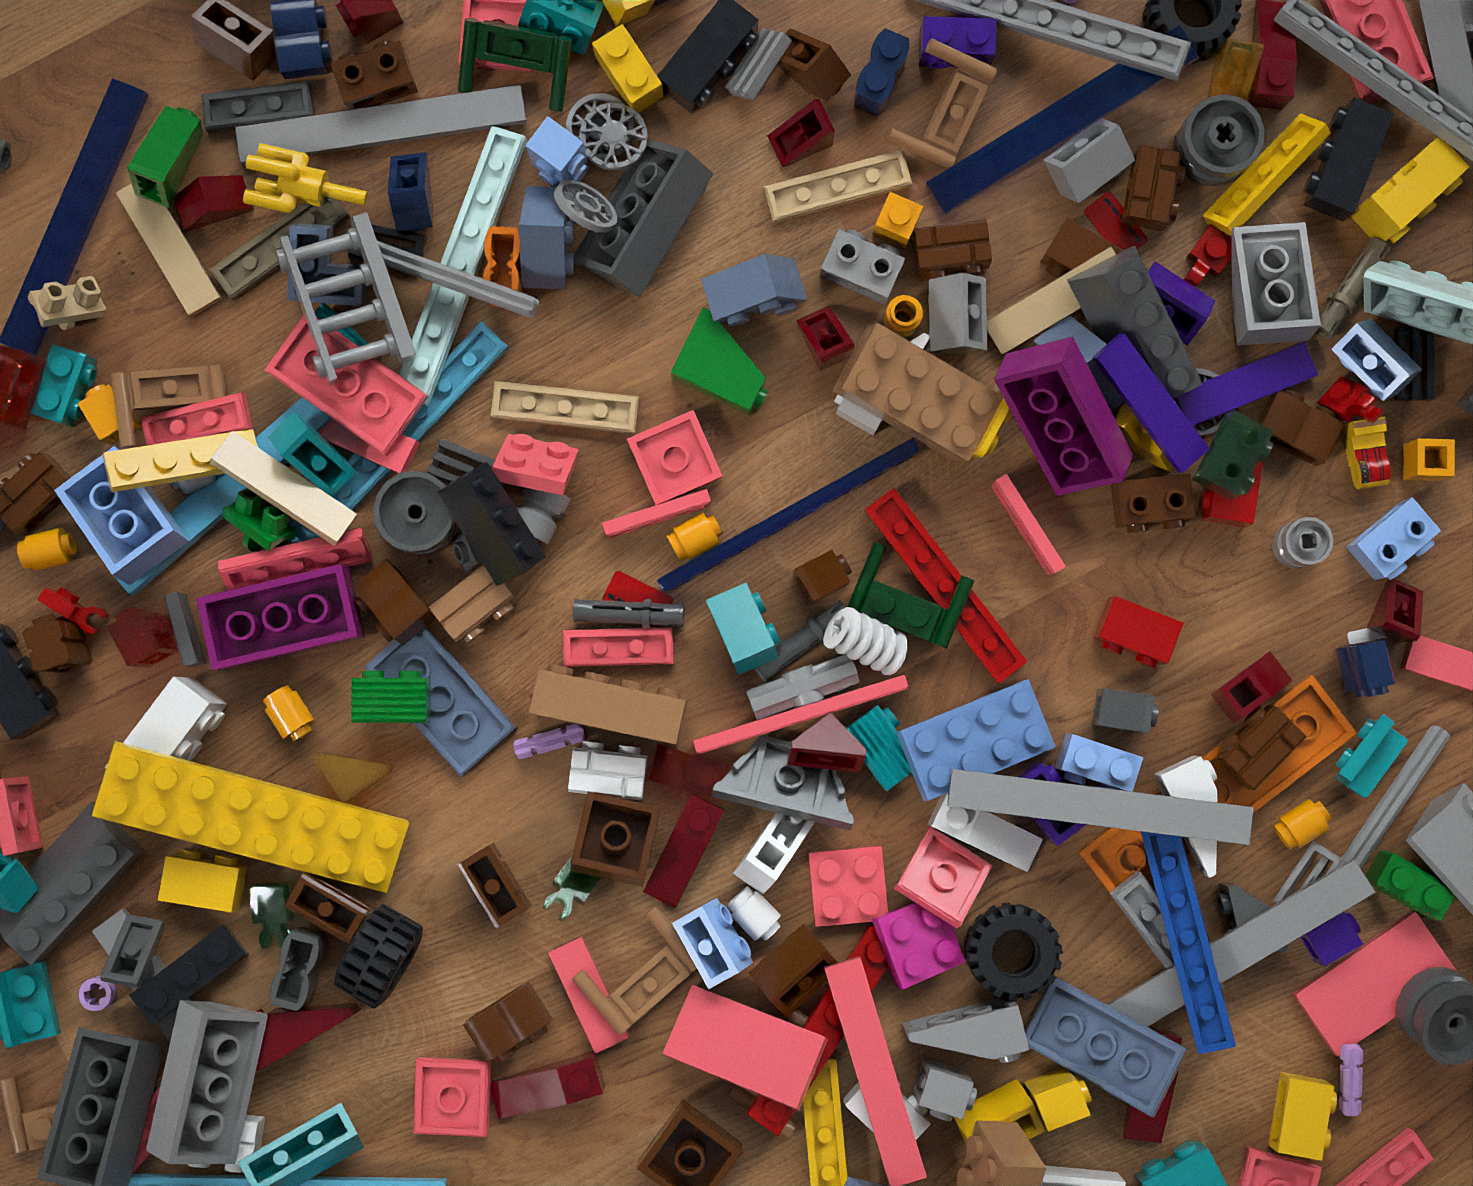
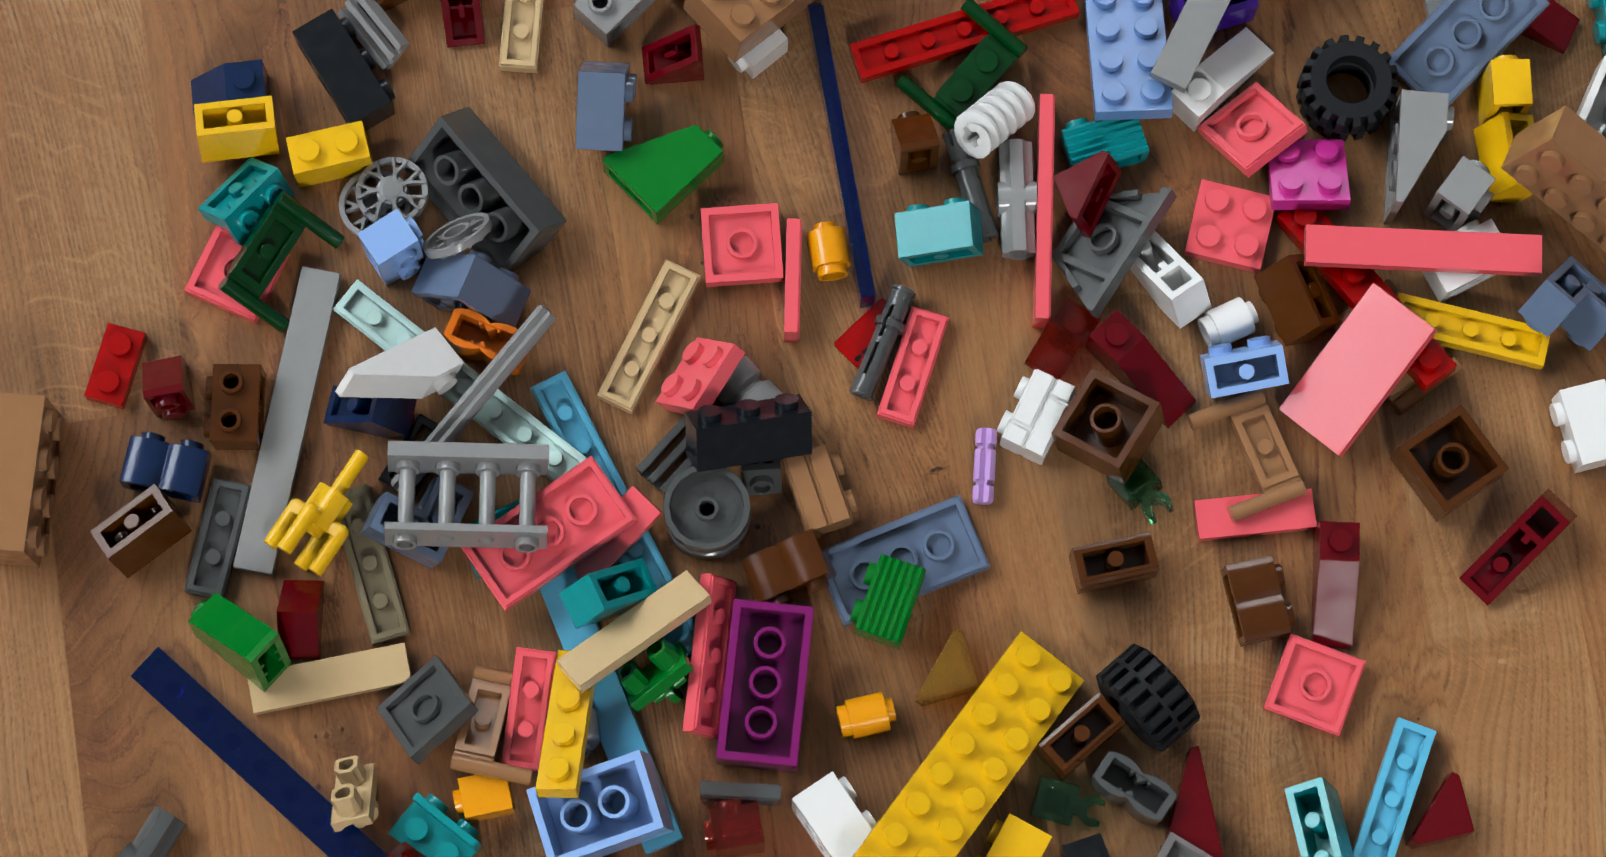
camera: 70 degrees left, 10 degrees down
medium nougat brick [529,664,687,745] -> none
none -> white slope [335,327,464,399]
none -> dark grey hinge [376,655,479,764]

